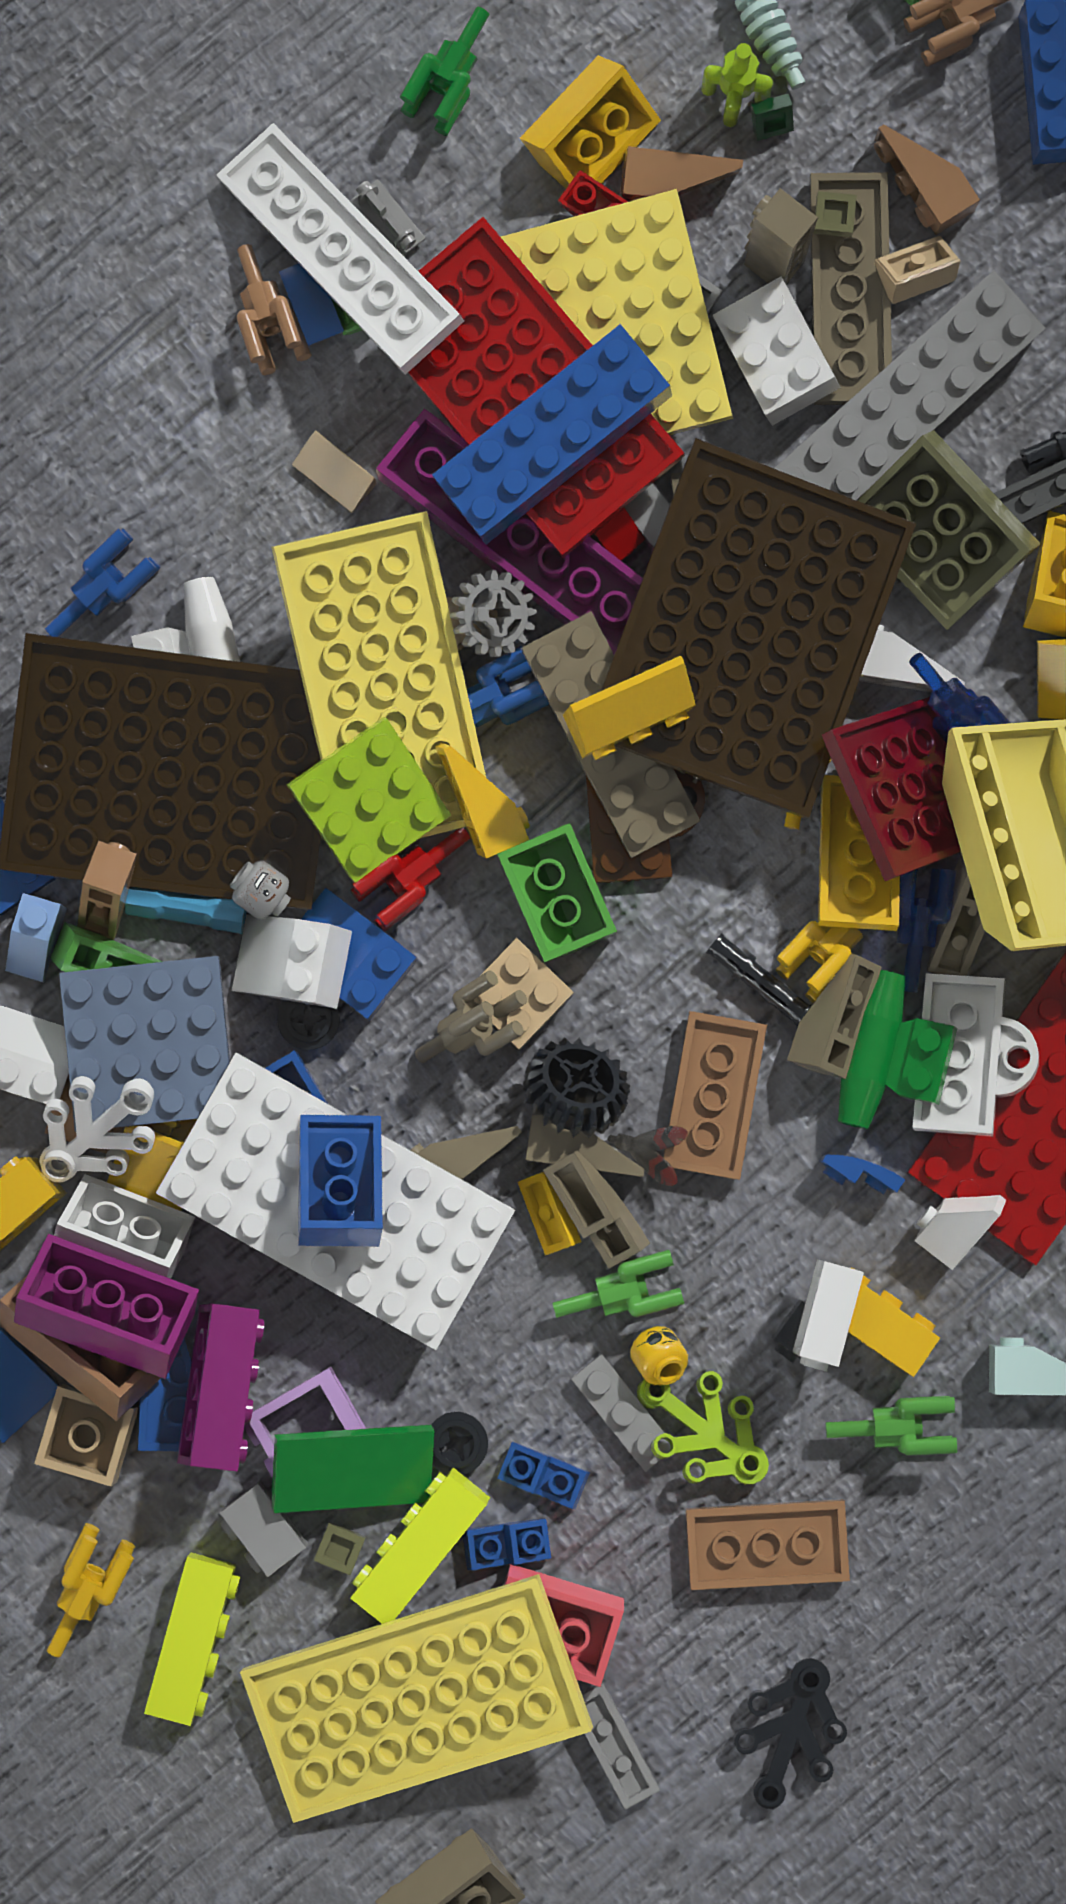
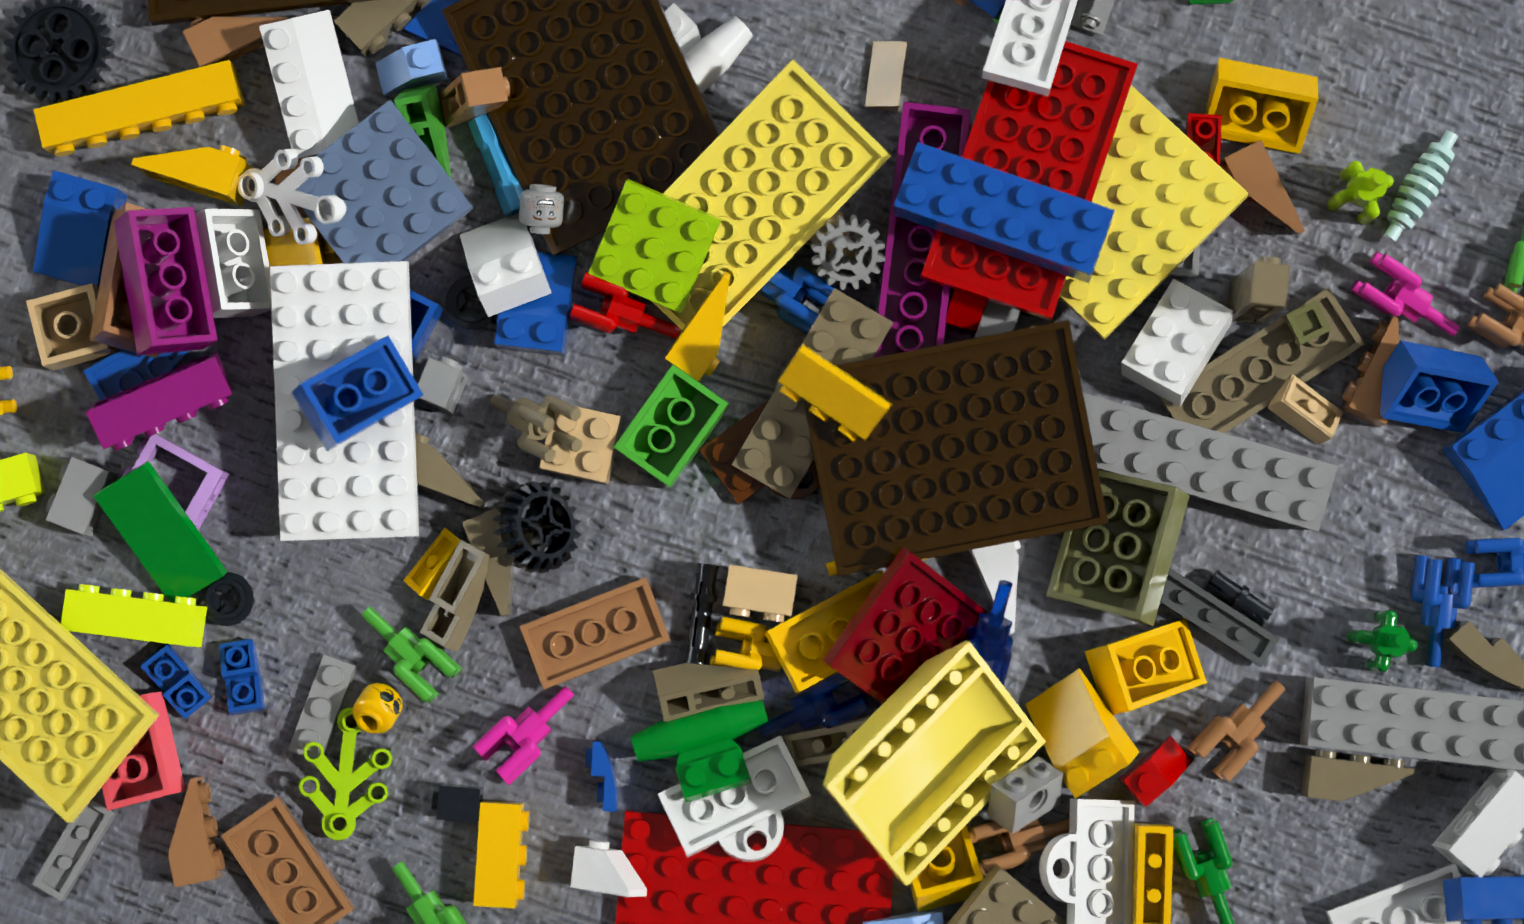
camera: 65 degrees right, 0 degrees up
olive plate [314,1522,366,1575] -> none
clear smoke piece [607,1126,688,1186] -> none
dark green plate [751,94,794,141] -> none
white window [792,1259,864,1372] -> none
none -> medium nougat slope [168,776,225,888]
none -> light grey brick [418,355,469,414]
none -> dark pink plant [472,685,574,786]
none -> tan brick [723,565,798,623]
none -> dark pink plant [1350,252,1460,337]
none -> blue slope [1380,340,1499,433]

